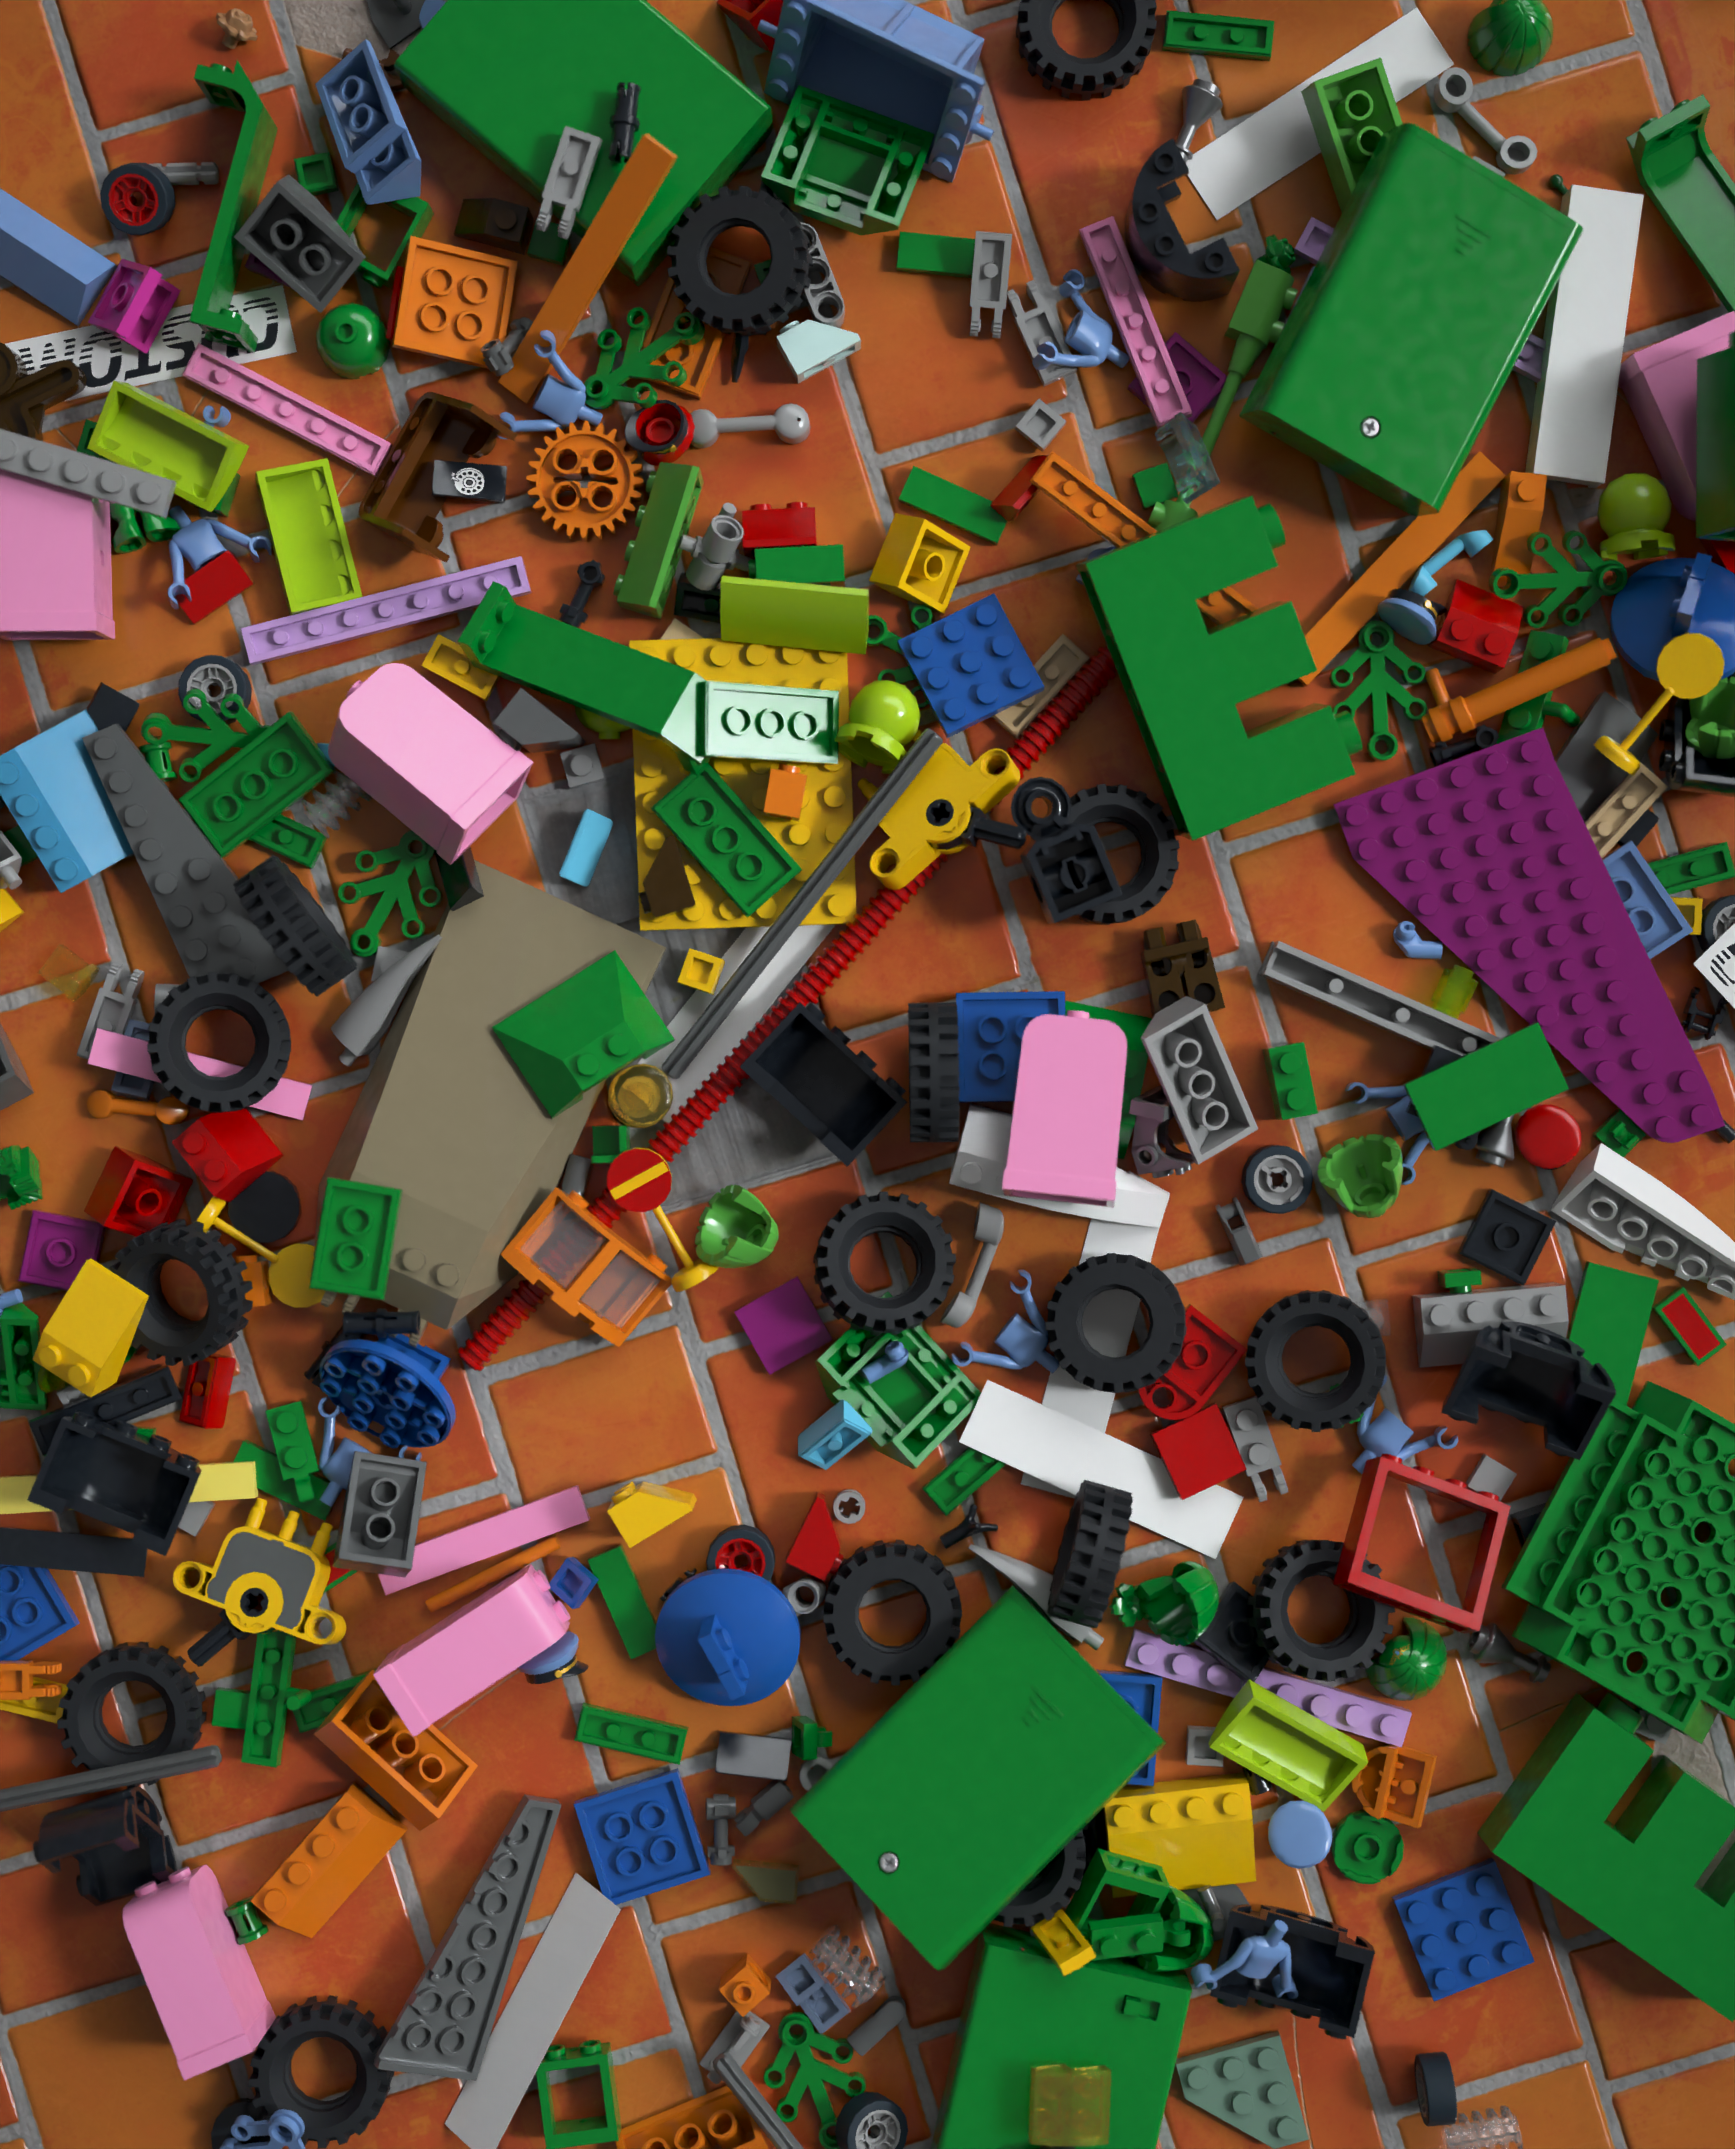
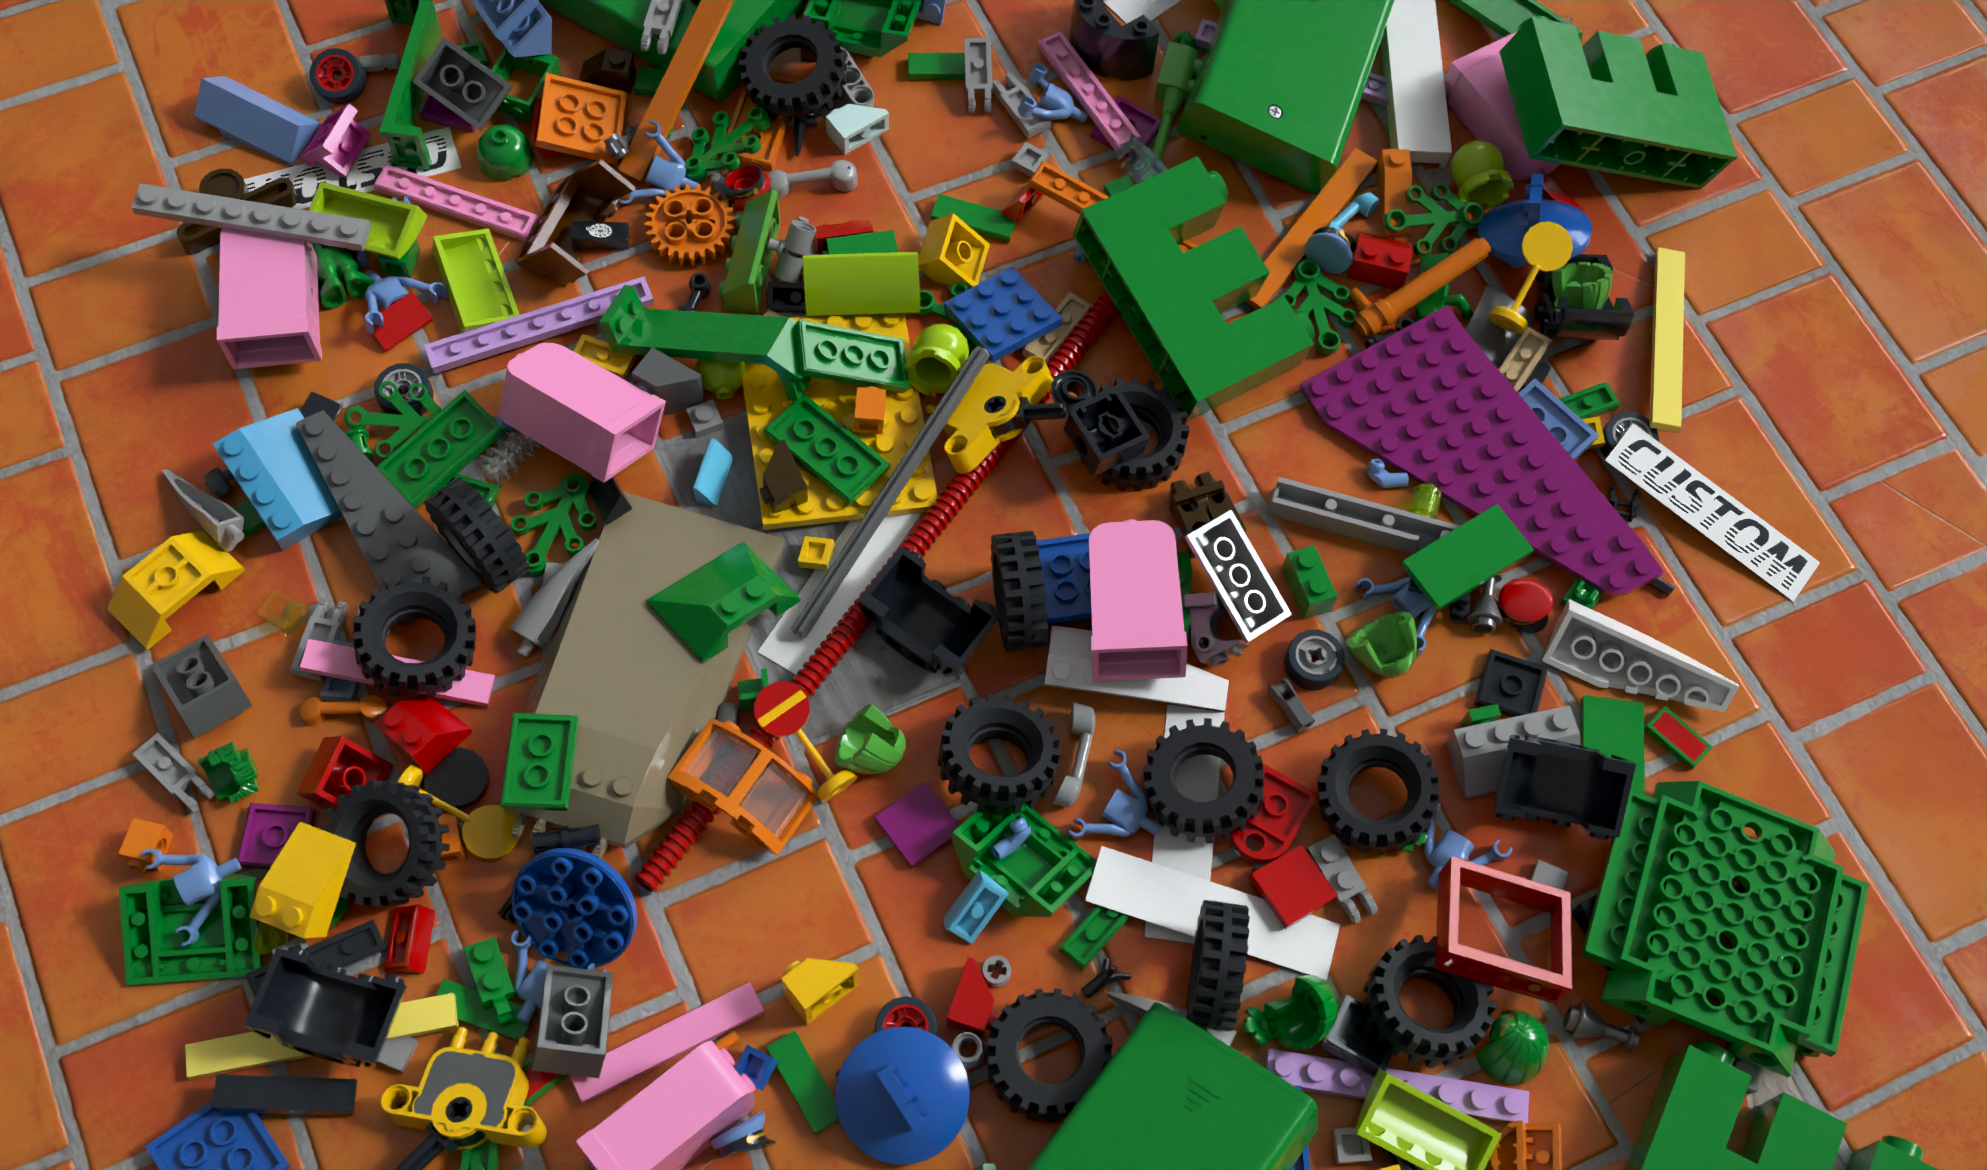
camera: 10 degrees left, 25 degrees down
clear yellow piece [608,1064,673,1128] -> none

